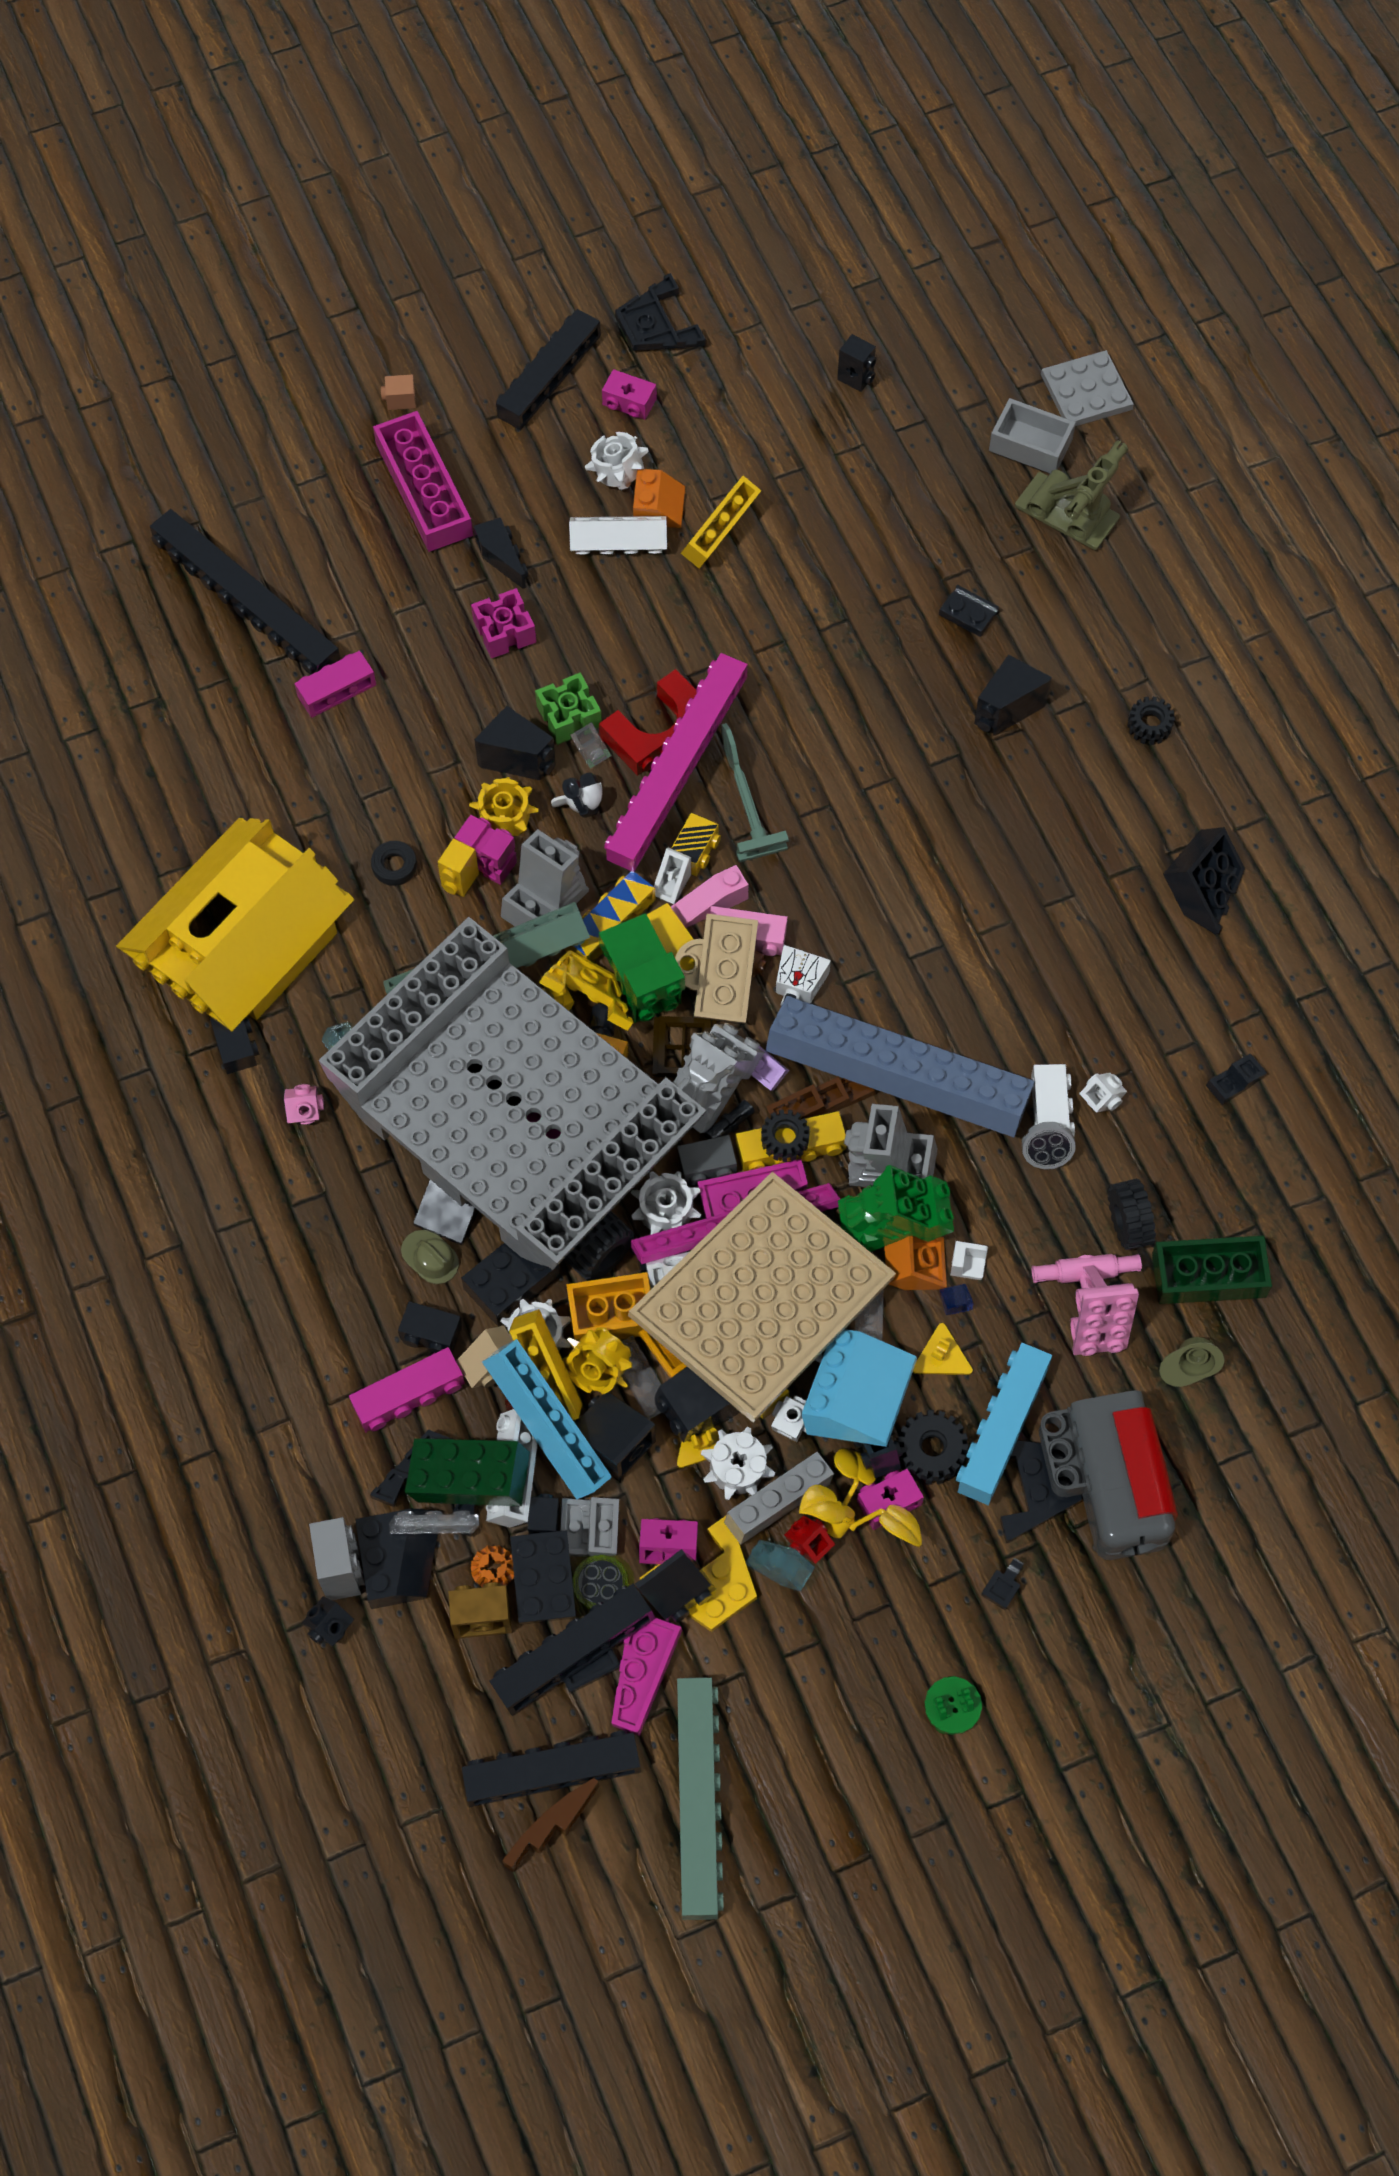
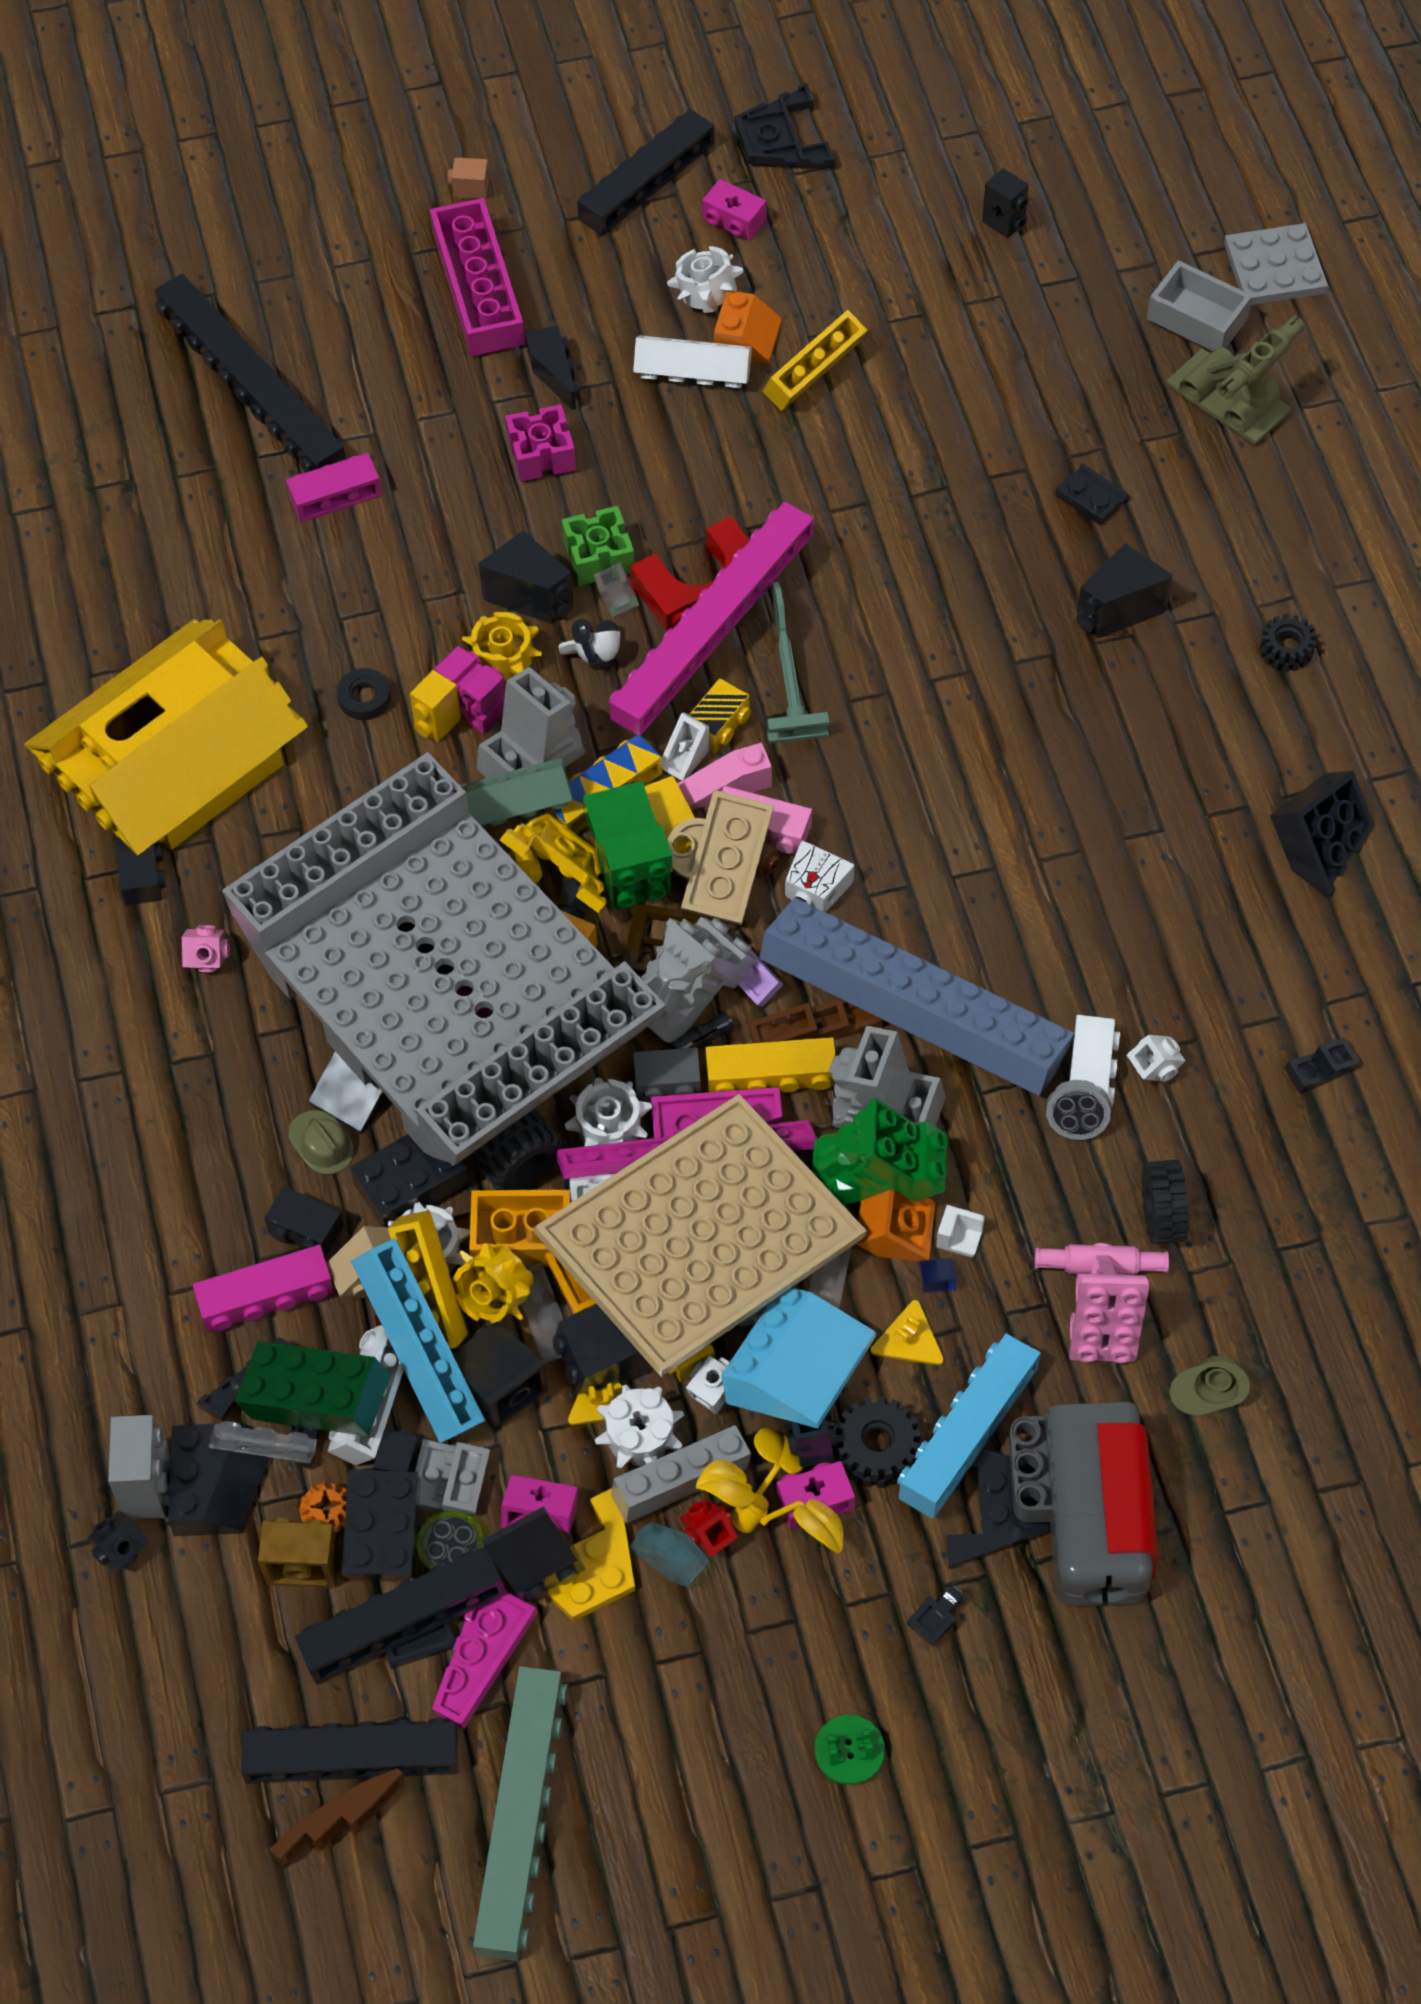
camera: 10 degrees right, 5 degrees down
black tyre [761,1109,810,1162] -> none
dark green brick [1152,1236,1272,1304] -> none

